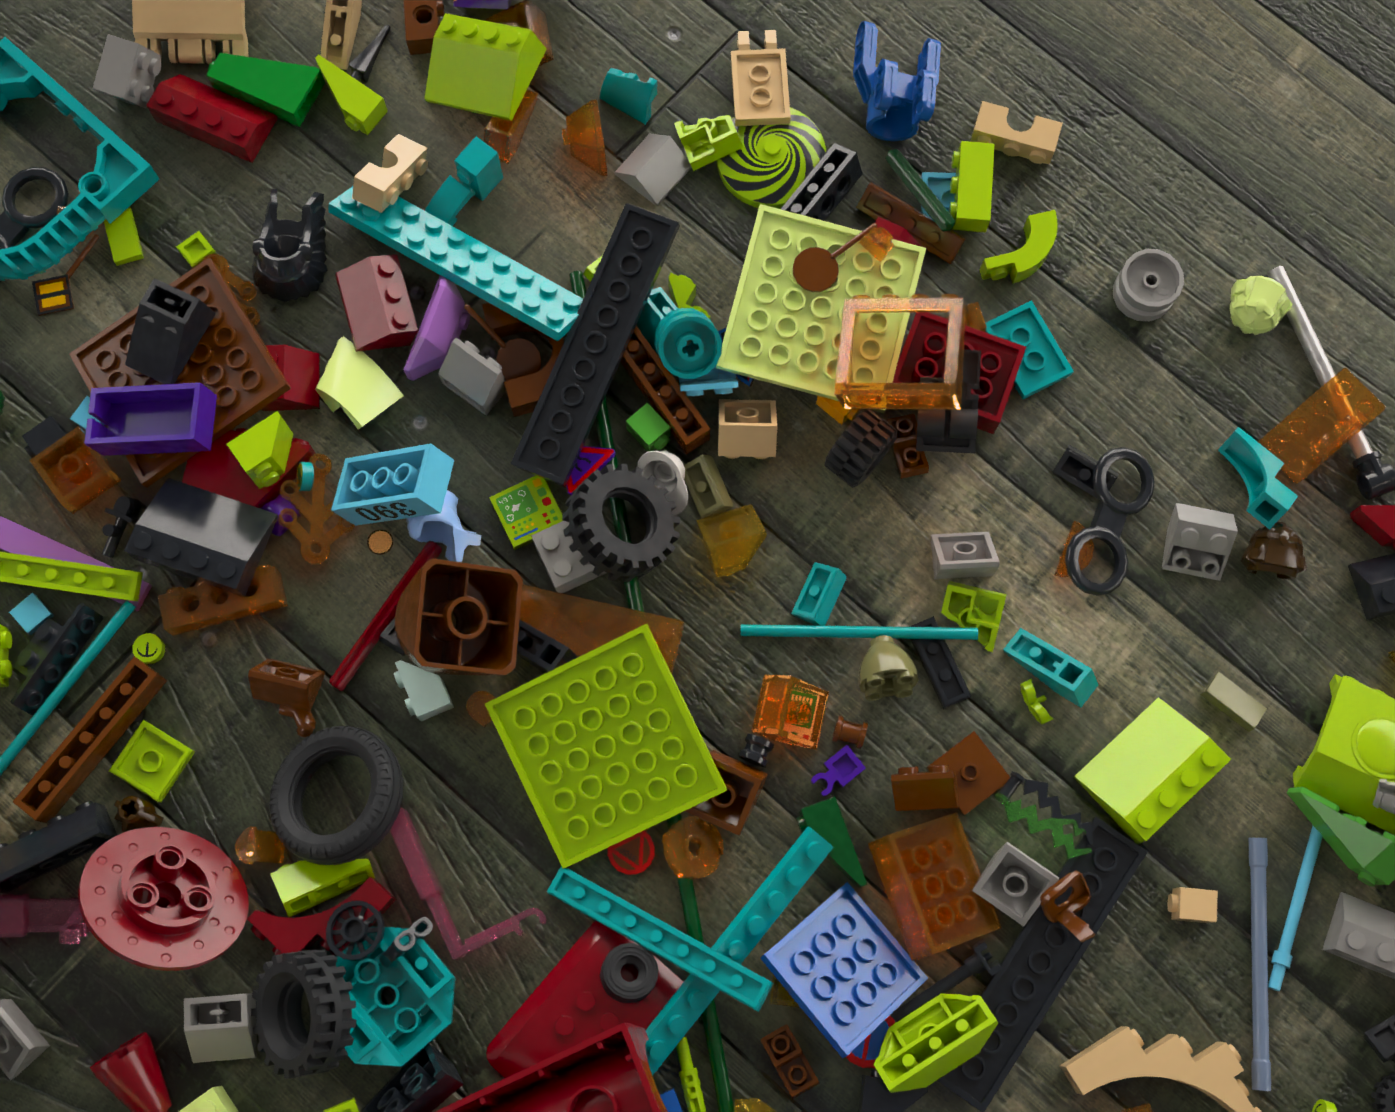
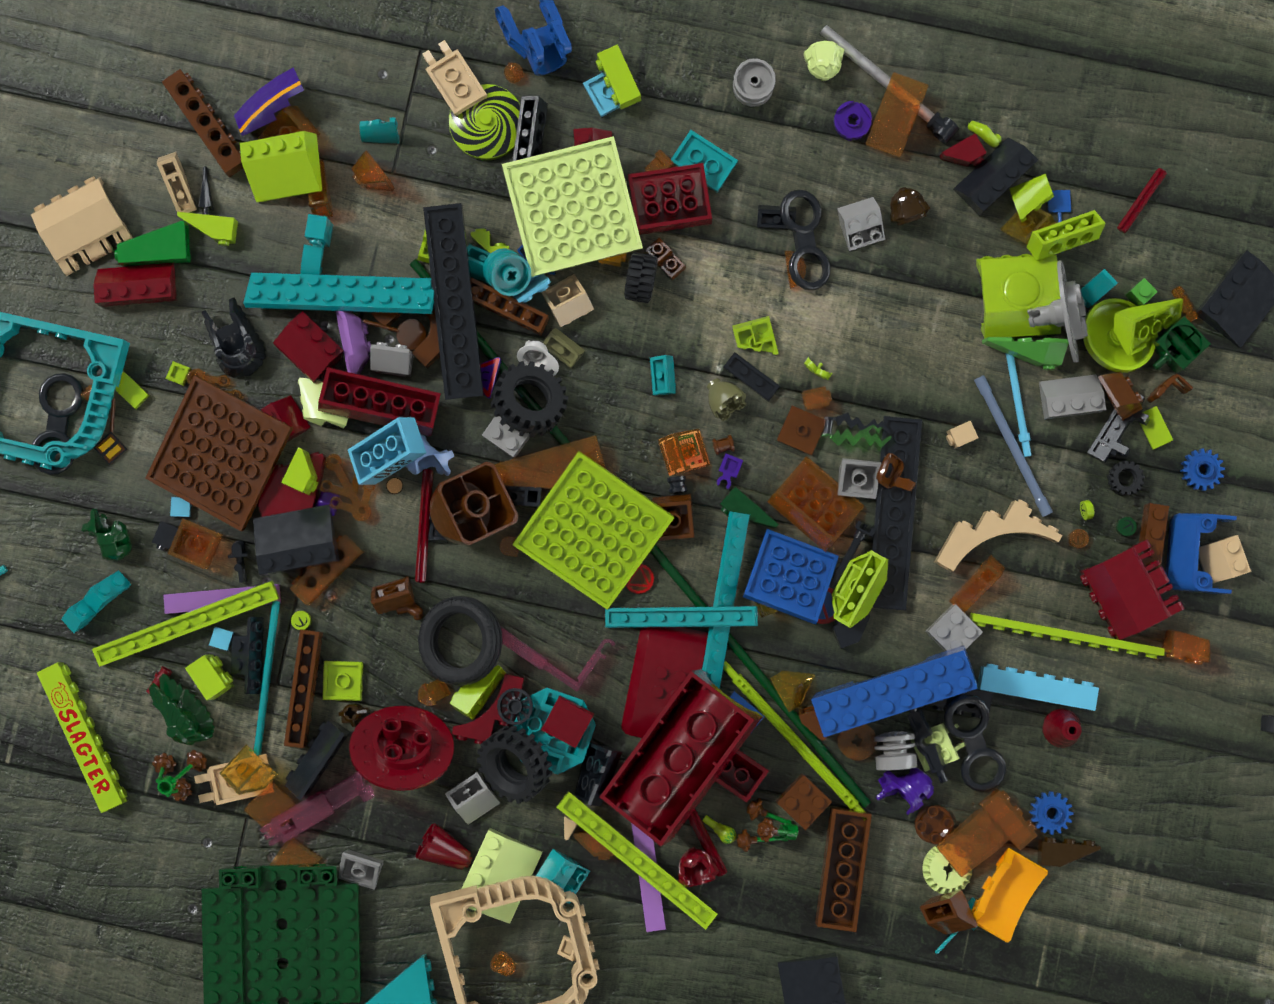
camera: 25 degrees left, 10 degrees up
dark purple piece [84,383,217,456] -> none
light grey brick [92,34,161,108] -> none
black slope [125,278,216,384] -> none
teal tile [296,462,314,491] -> none
tan arch [352,134,428,213] -> none
black cap [379,917,433,968] -> none
light aqua slope [394,660,454,721] -> none
tile [489,476,562,550] -> none
black tyre [600,943,658,1003] -> none
light grey slope [615,133,692,206] -> none
bright green brick [626,403,671,452] -> none
clear orange plate [662,816,724,879] -> none
lime slope [674,115,744,171] -> none
clear yellow slope [697,504,767,577] -> none
teal piece [741,624,978,640] -> none
reddish brown slope [760,1024,820,1099] -> none
reddish brown piece [793,223,877,292] -> none
clear orange windscreen [834,294,966,409] -> none
reddish brown tile [856,182,966,264] -> none
clear orange plate [859,227,894,262] -> none
dark green axle [885,149,956,232] -> none
reddish brown slope [891,765,959,811] -> none
black plate [916,349,981,454] -> none
light grey slope [931,532,1000,579] -> none
tan arch [970,101,1063,164] -> none
lime arch [980,210,1058,284] -> none
teal slope [1003,628,1099,708] -> none
lime slope [1074,697,1231,844] -> none
slope [1200,671,1267,732] -> none
teal arch [1218,427,1298,530] -> none
none -> dark red brick [318,367,441,436]
none -> clear orange tile [504,63,523,83]
none -> dark red tile [541,695,594,748]
none -> clear orange brick [801,386,832,412]
none -> dark purple plate [834,101,872,140]

